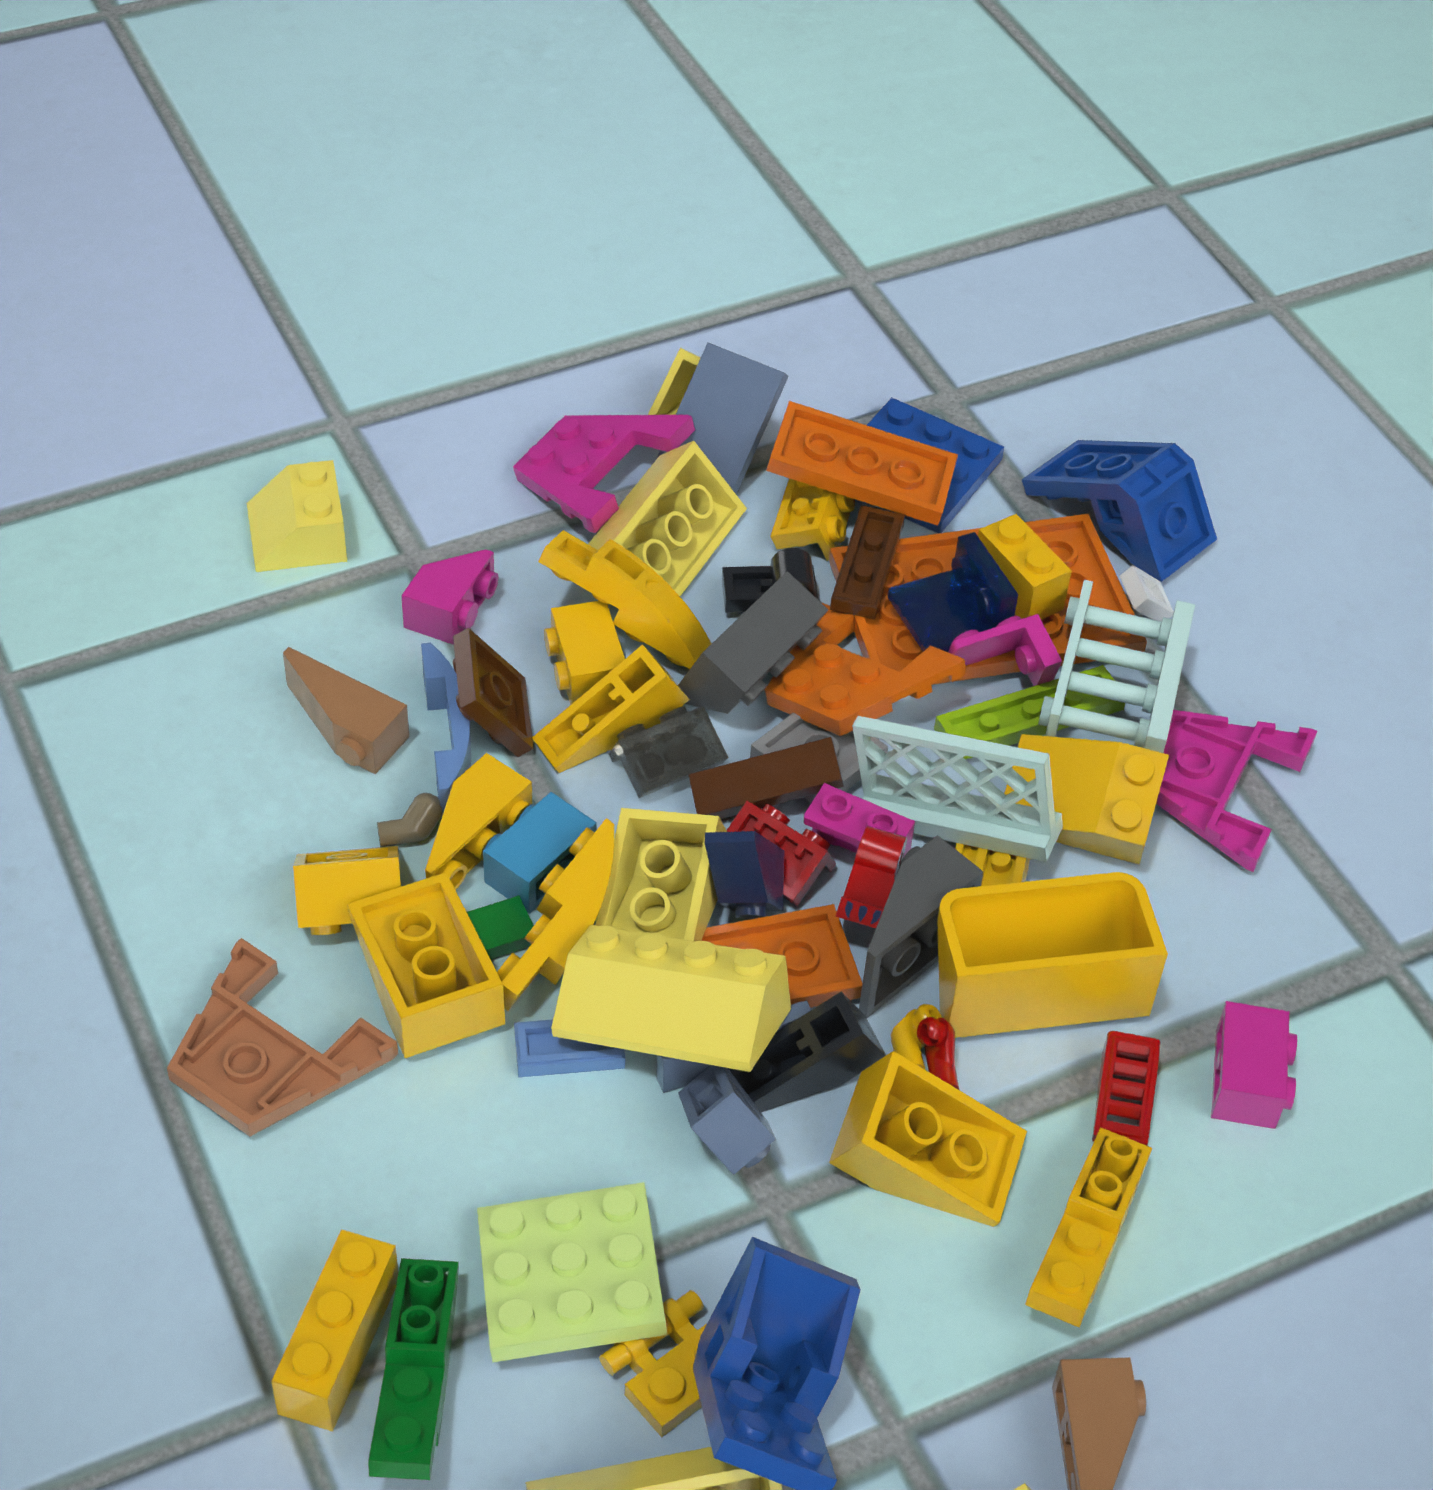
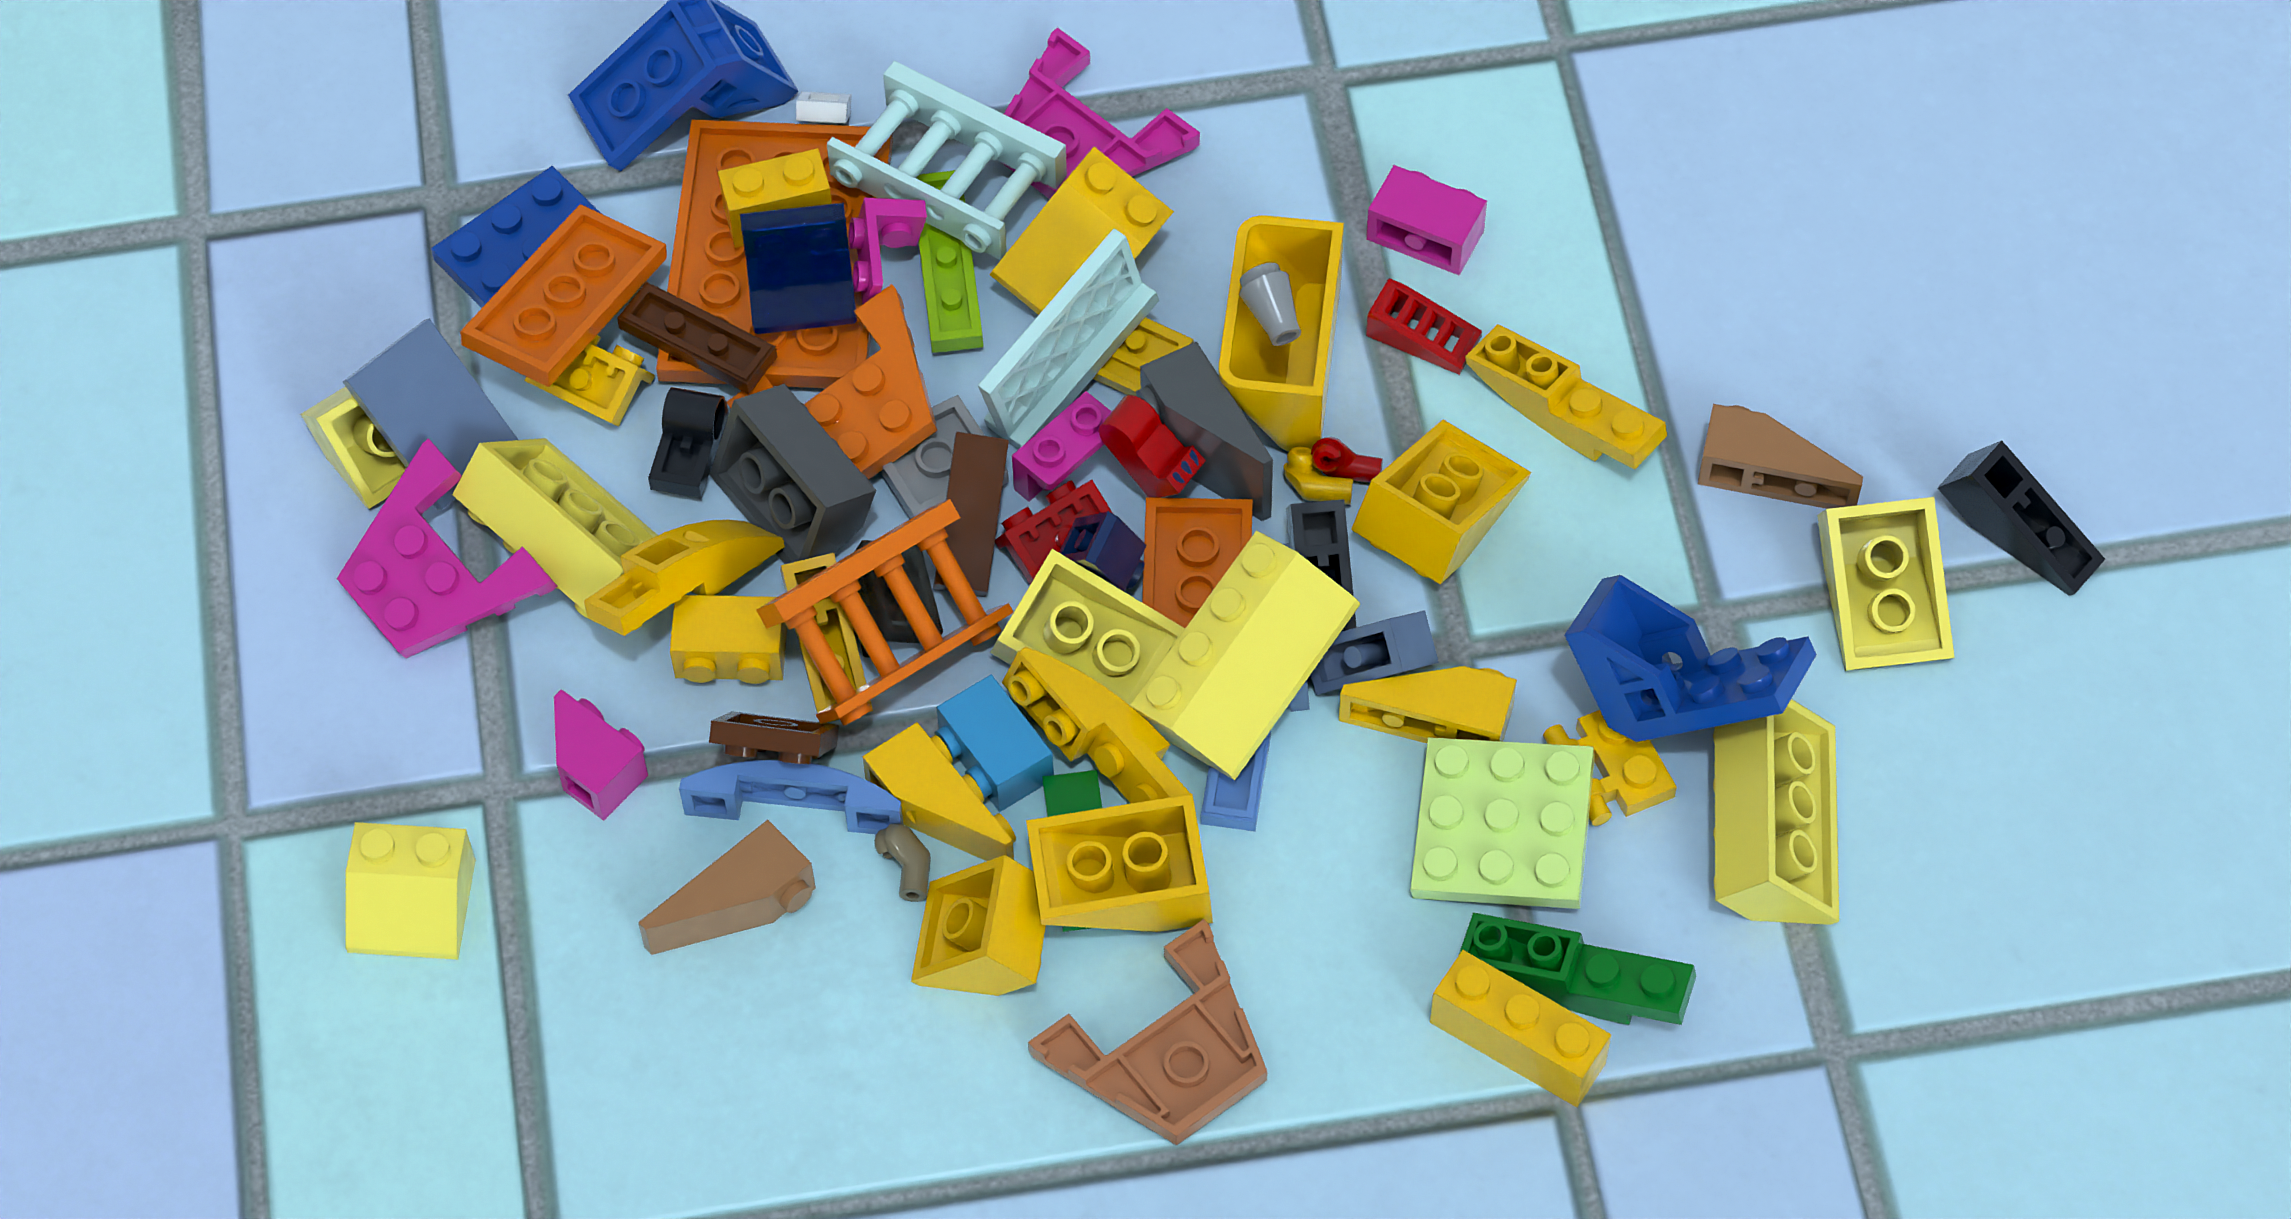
camera: 70 degrees left, 10 degrees up
none -> orange fence [756,499,1014,726]
none -> light grey cone [1239,263,1301,346]
none -> yellow slope [1339,666,1517,743]

